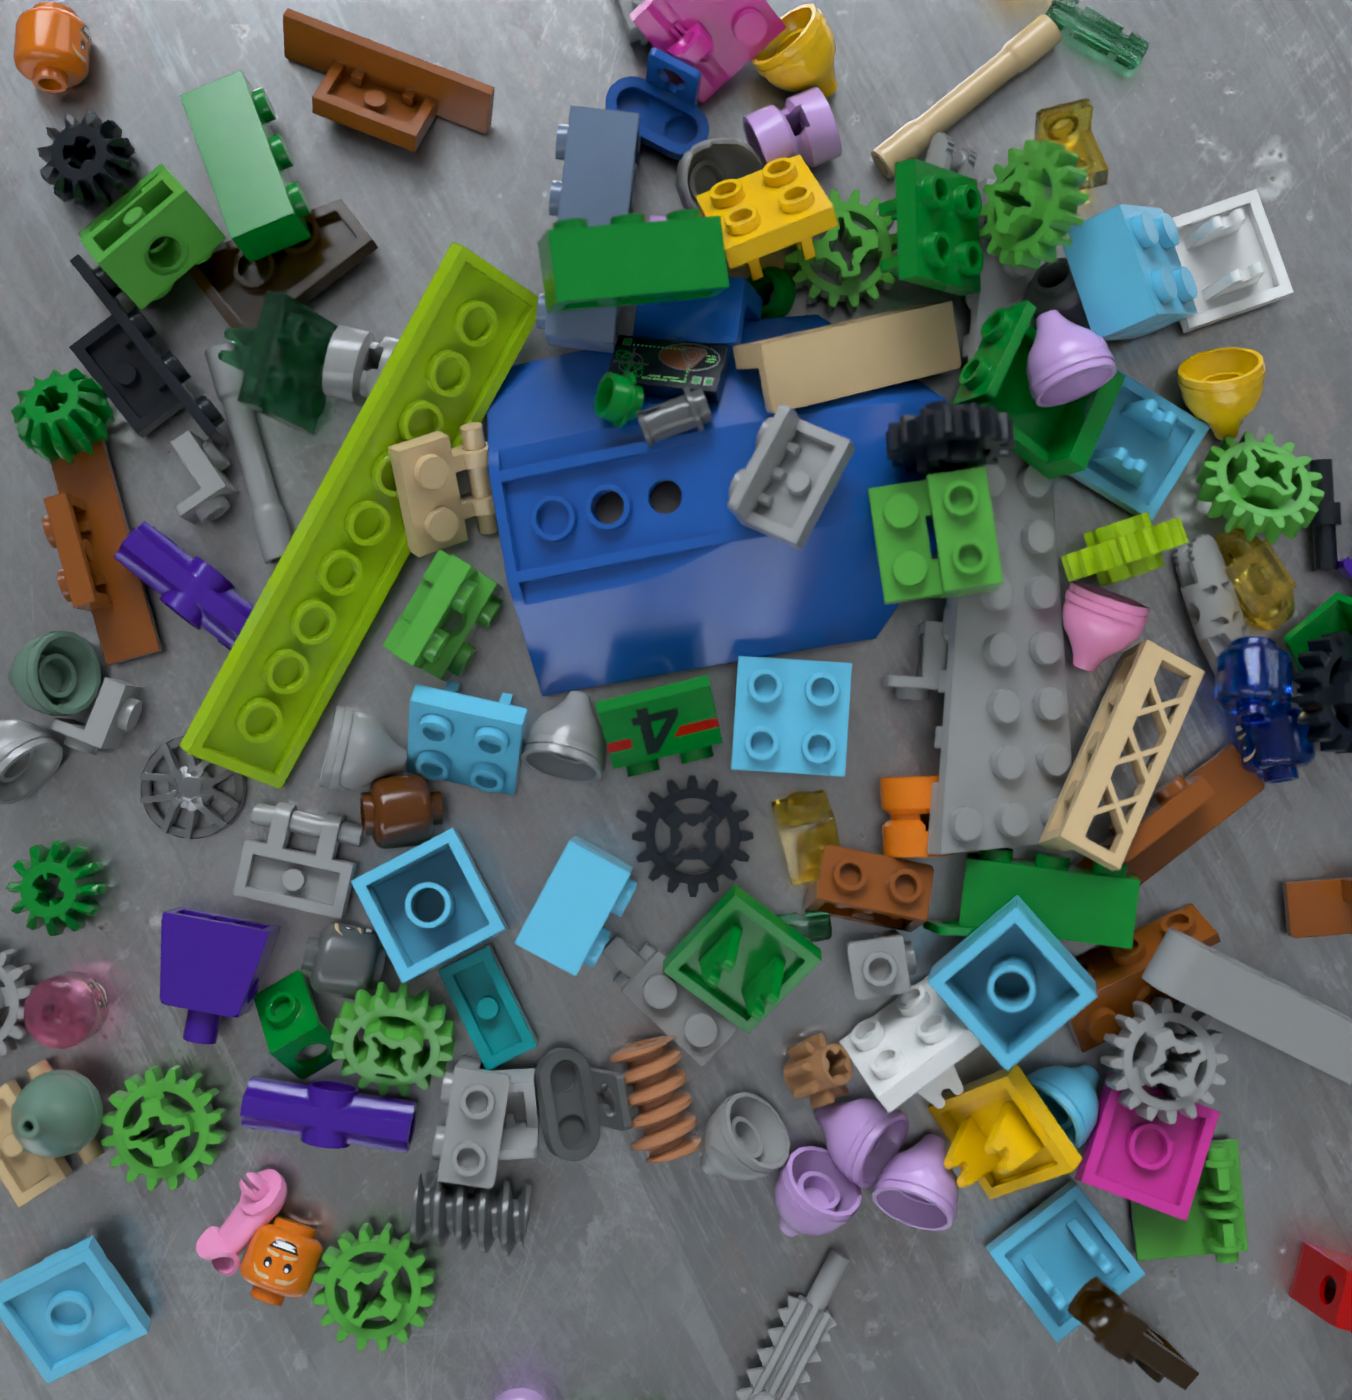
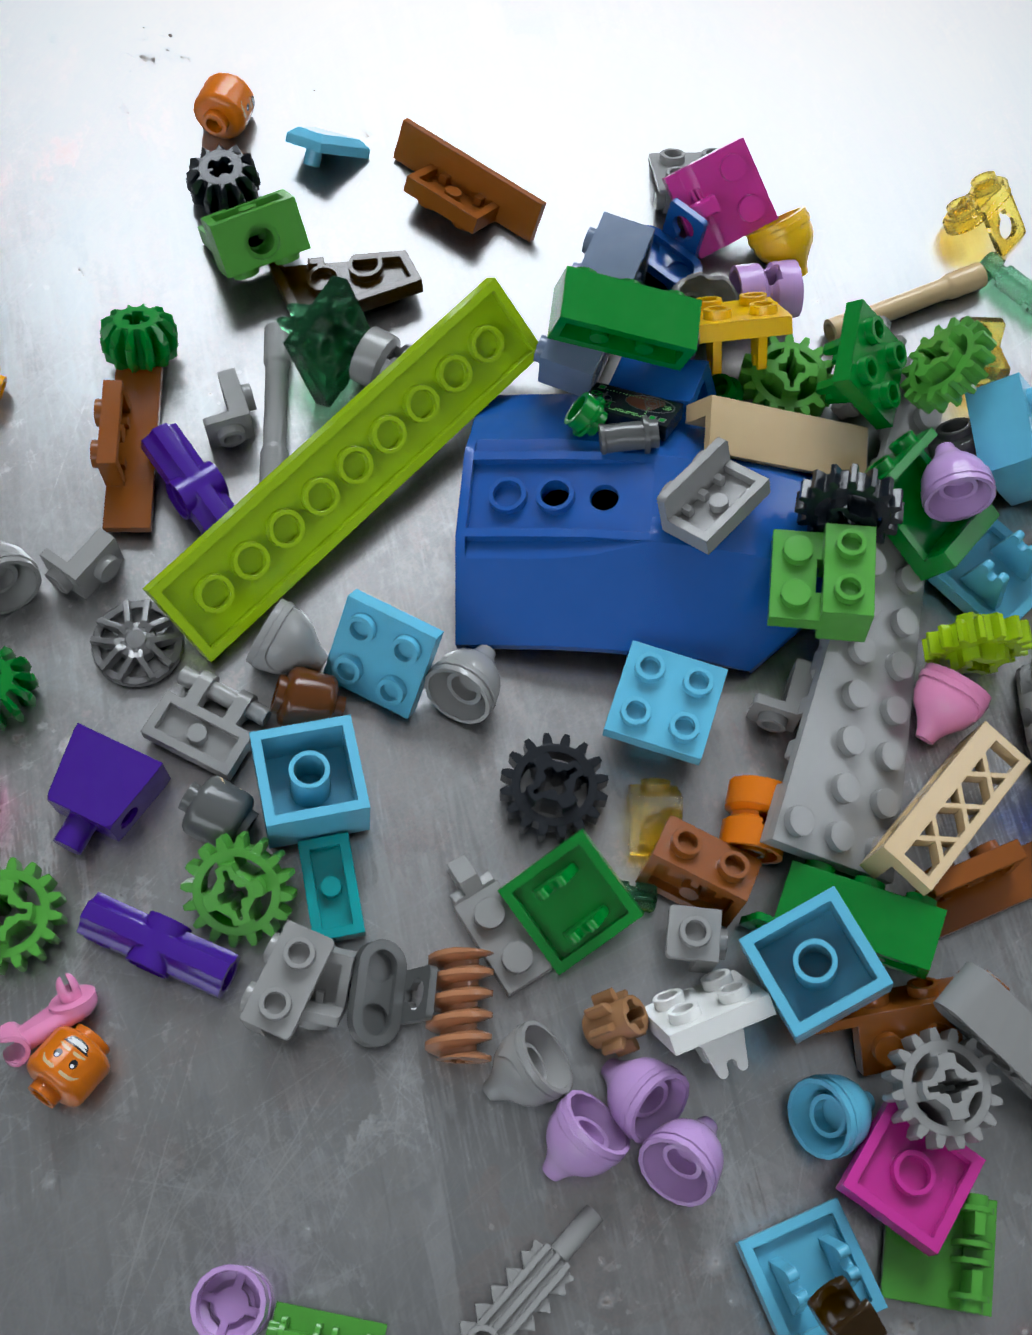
camera: 10 degrees right, 20 degrees down
sand green helmet [8,631,101,716] -> none
black bracket [69,254,229,447] -> none
brick [180,70,312,263] -> none
green bracket [254,970,338,1079] -> none
bright green gear [312,1223,437,1352] -> none
bright green brick [382,549,504,682] -> none
tan plate [388,422,499,557] -> none
dark grey piece [410,1172,532,1257] -> none
medium azure brick [514,835,637,976] -> none
green slope [595,675,723,777] -> none
yellow plate [927,1064,1083,1200] -> none
none -> medium azure piece [285,126,371,167]

